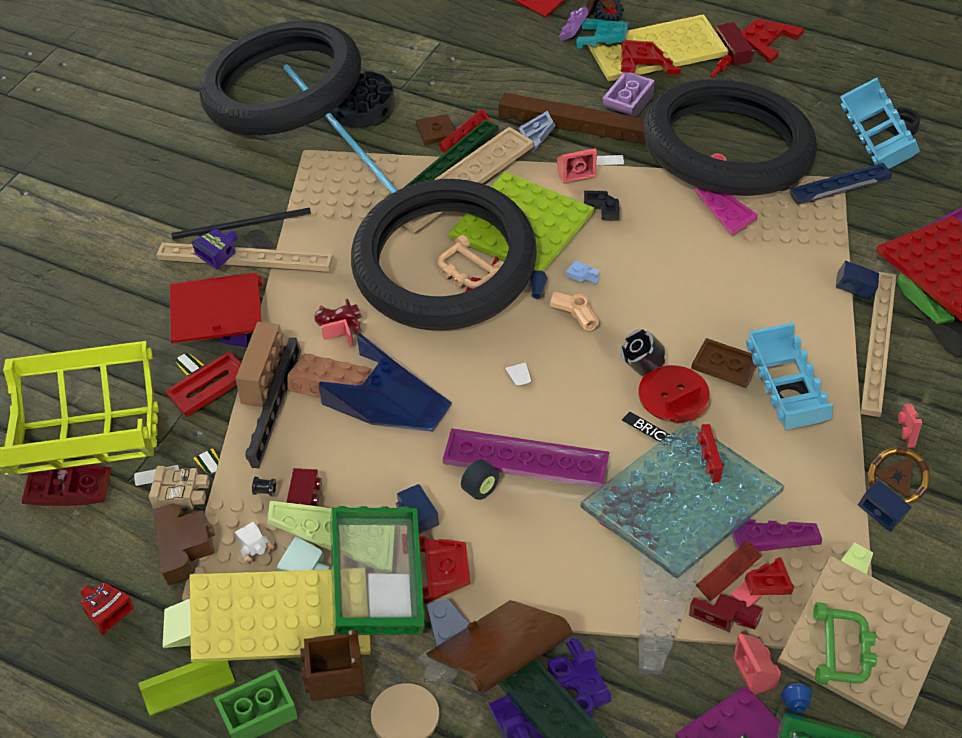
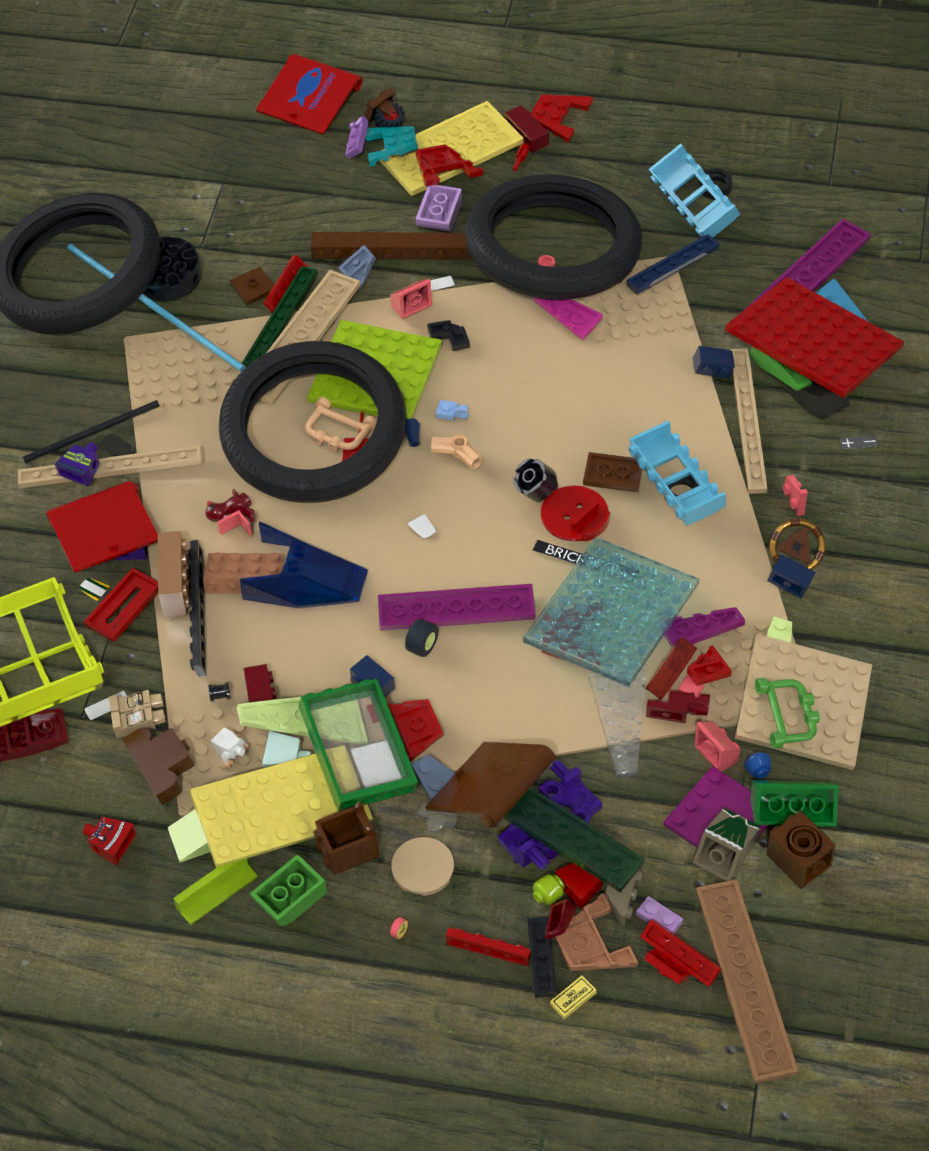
camera: 15 degrees left, 5 degrees up
sticker [193,448,219,474] -> none
red plate [697,424,723,483] -> none

